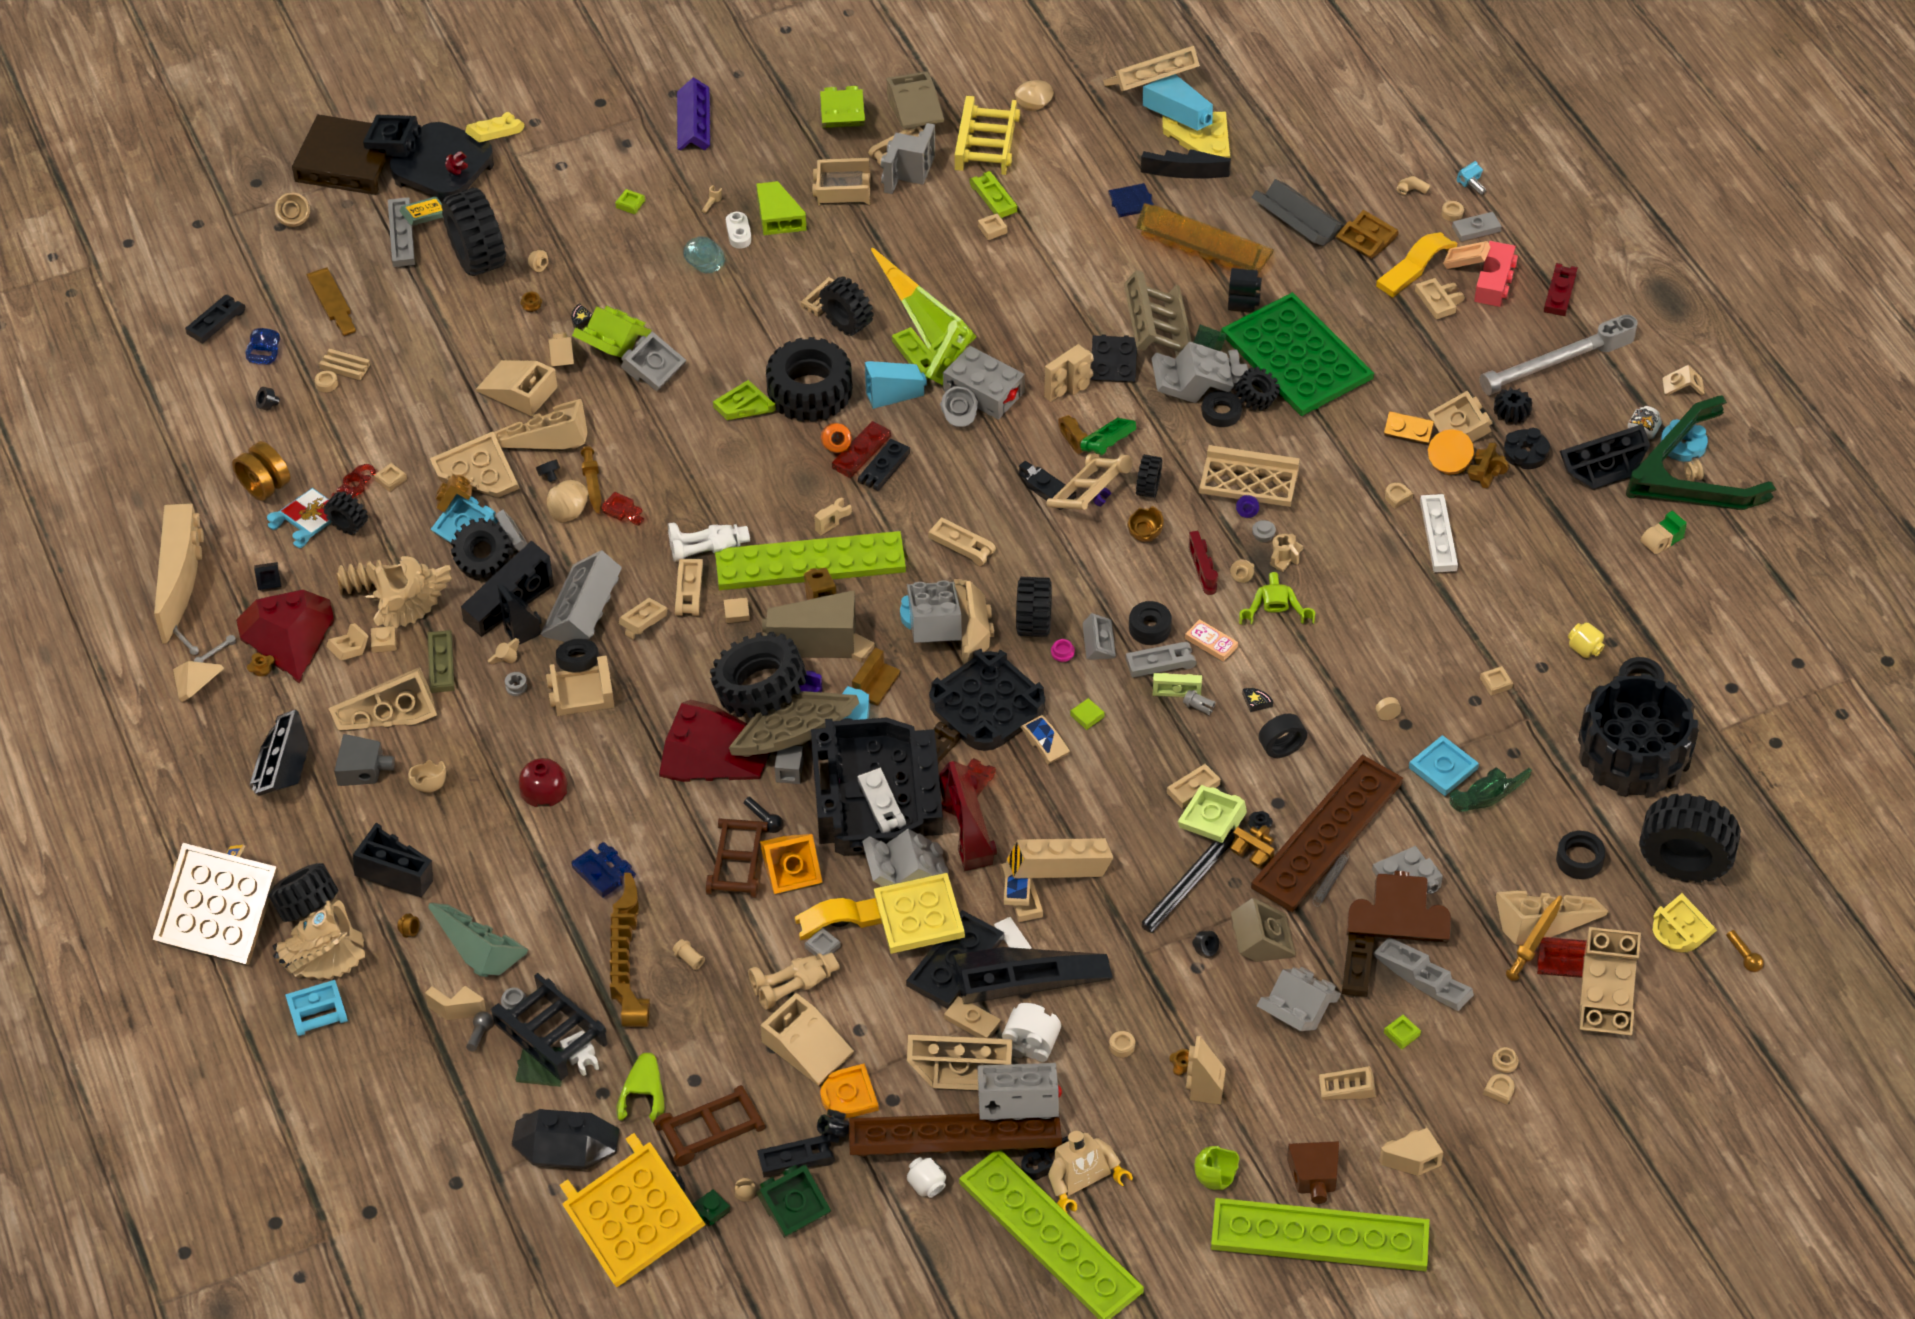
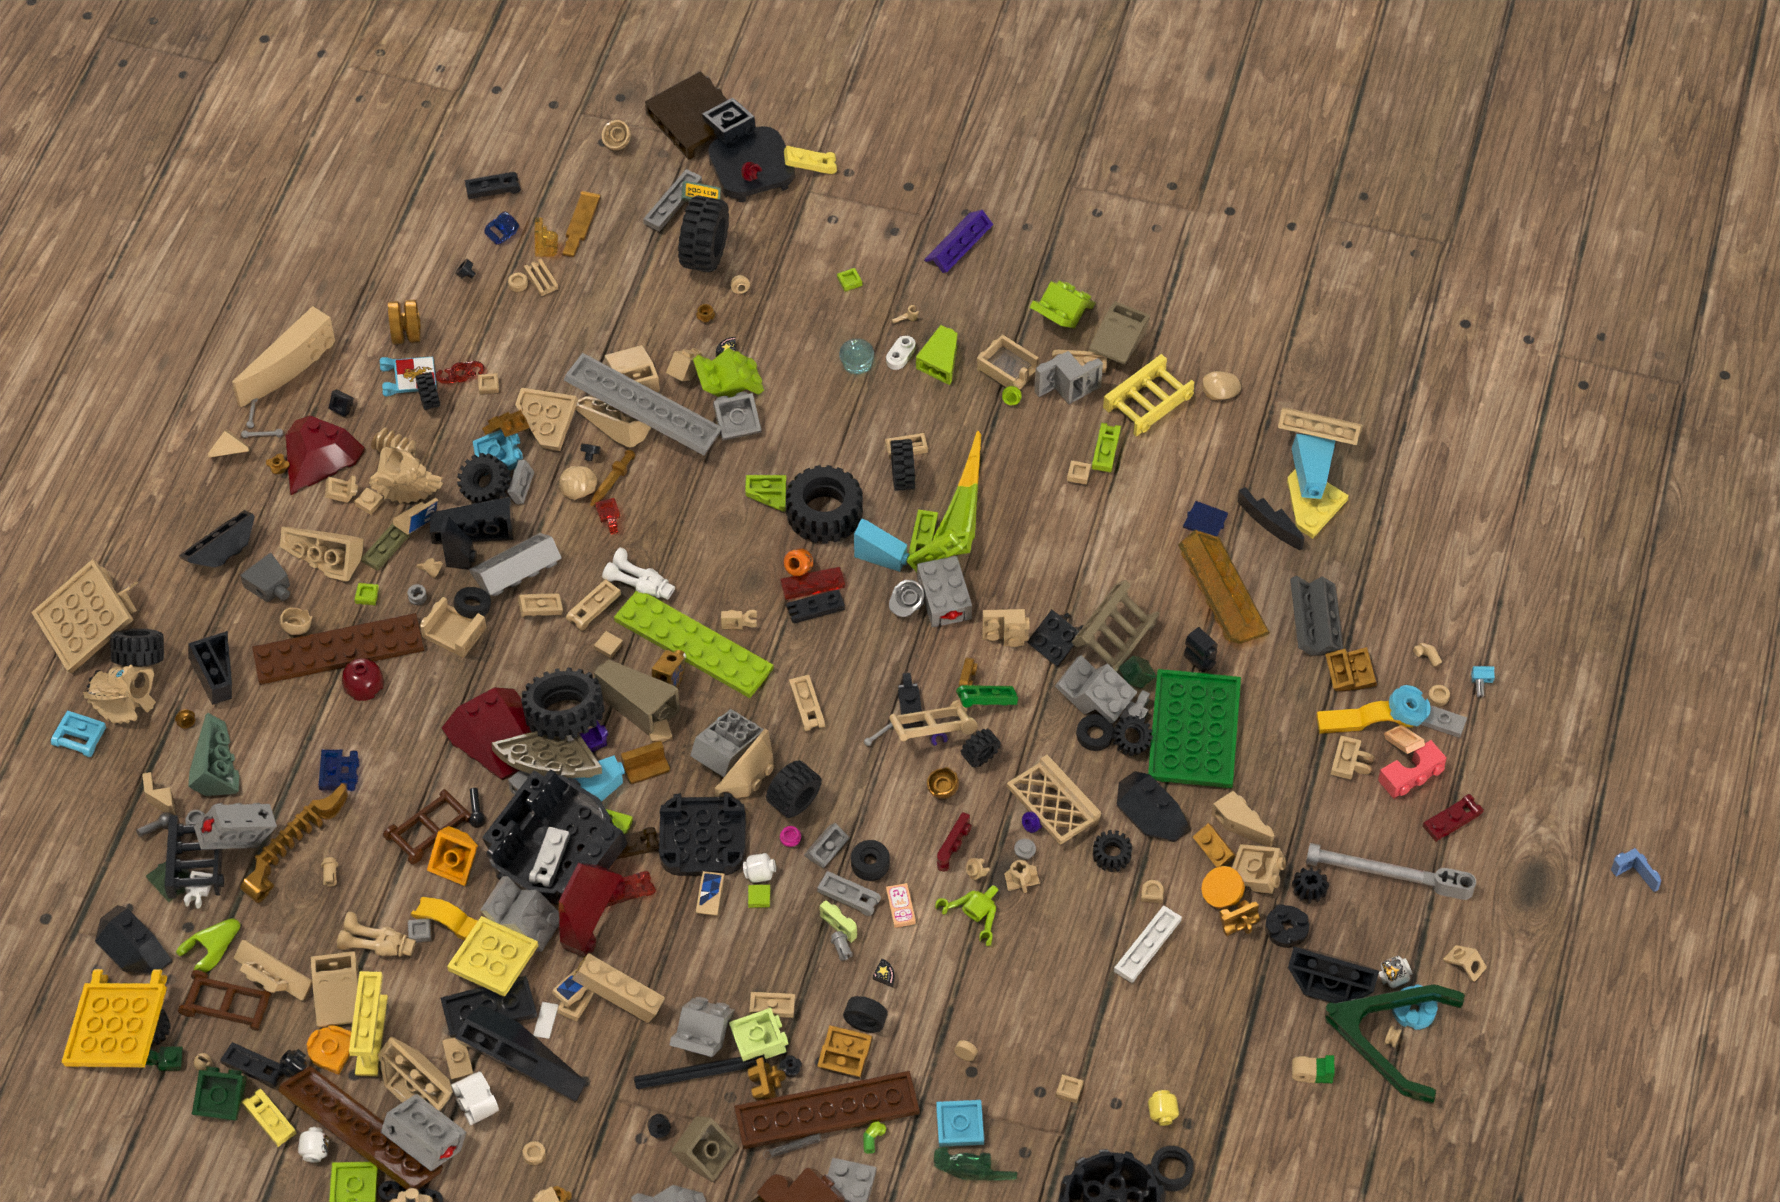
camera: 40 degrees right, 5 degrees up
none -> light grey piece [194,803,277,849]
none -> tan bracket [234,940,313,1000]
none -> light yellow plate [241,1089,296,1147]
none -> reddish brown plate [252,613,424,685]
none -> light yellow fence [349,971,388,1077]
none -> lime tile [354,583,379,606]
none -> panel [393,498,438,535]
none -> clear yellow plate [535,217,558,257]
none -> light grey plate [564,353,722,455]
none -> light grey bracket [670,997,735,1057]
none -> white head [743,853,776,883]
none -> pearl gold slope [817,1025,873,1078]
none -> arm [863,1121,886,1154]
none -> light grey hinge [864,722,893,746]
none -> lime plate [1002,386,1022,405]
none -> black tyre [1093,830,1132,872]
none -> black wedge [1117,771,1191,842]
none -> tan slope [1212,791,1274,847]
none -> medium azure plate [1389,685,1431,726]
none -> medium blue bracket [1611,848,1661,892]

